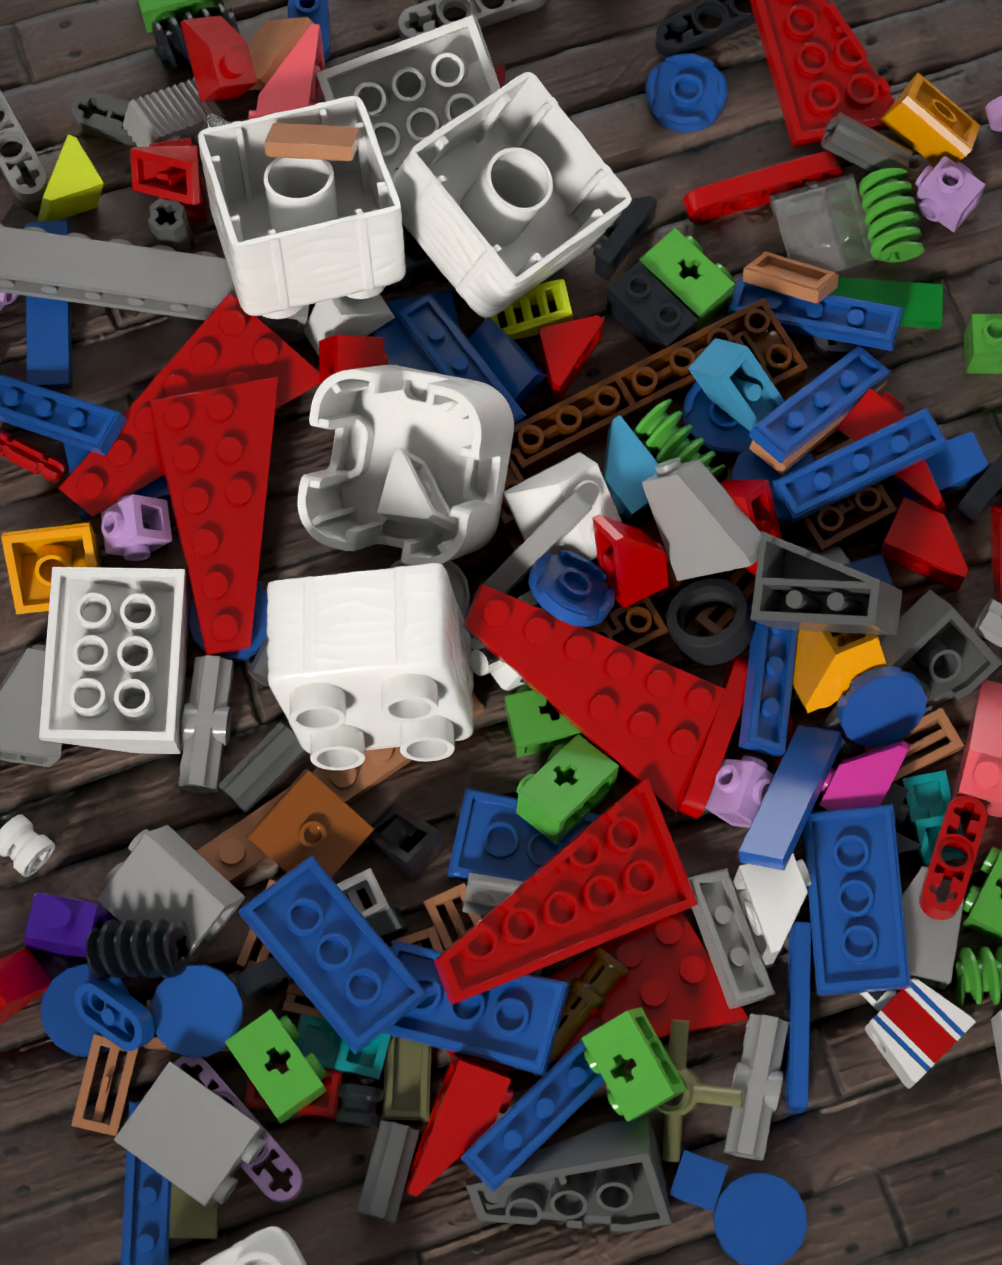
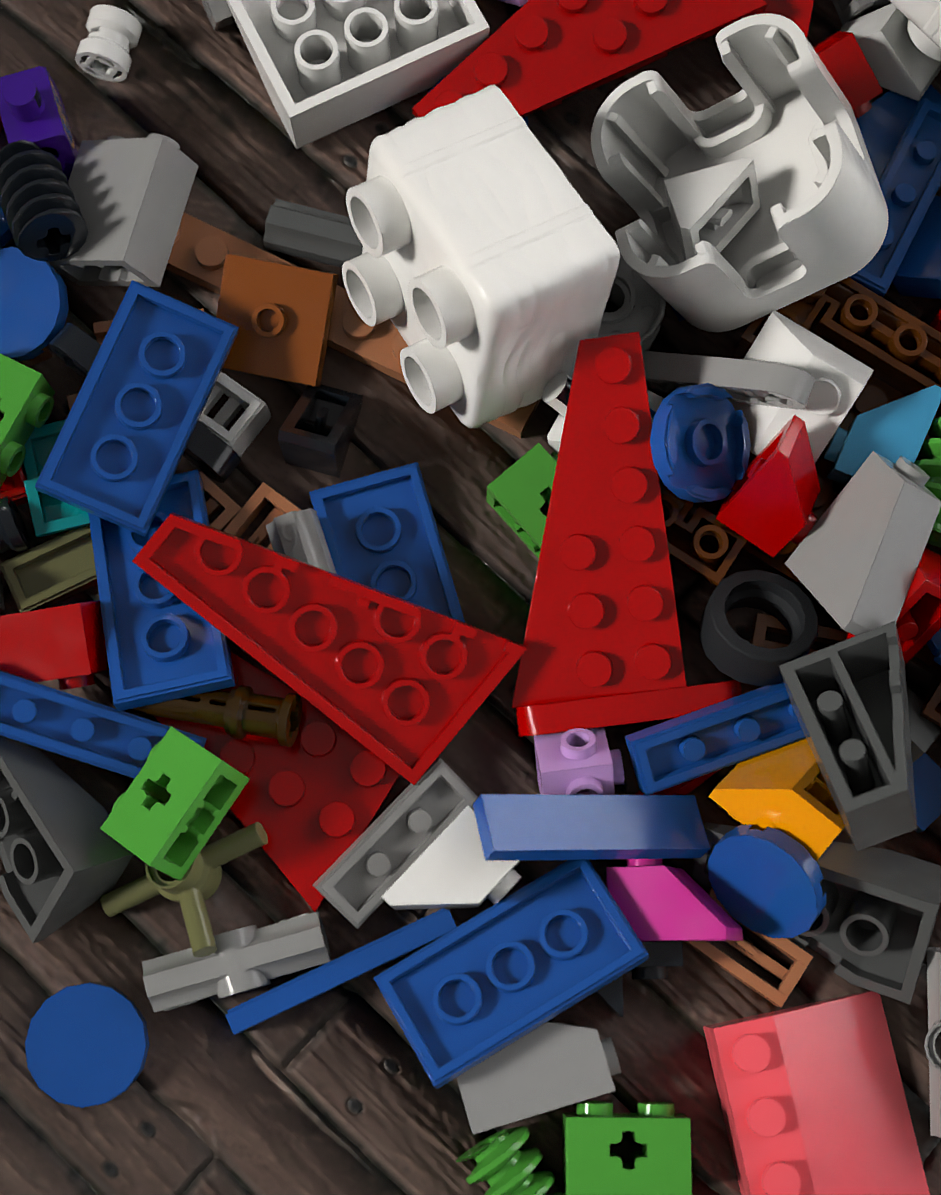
camera: 60 degrees right, 5 degrees up
light grey piece [178,655,234,794] -> none
bright green brick [516,734,619,845] -> none
blue tile [669,1150,728,1212] -> none
torso [860,978,976,1089] -> none
teal slope [899,770,965,866] -> none
red beam [919,795,988,920] -> none

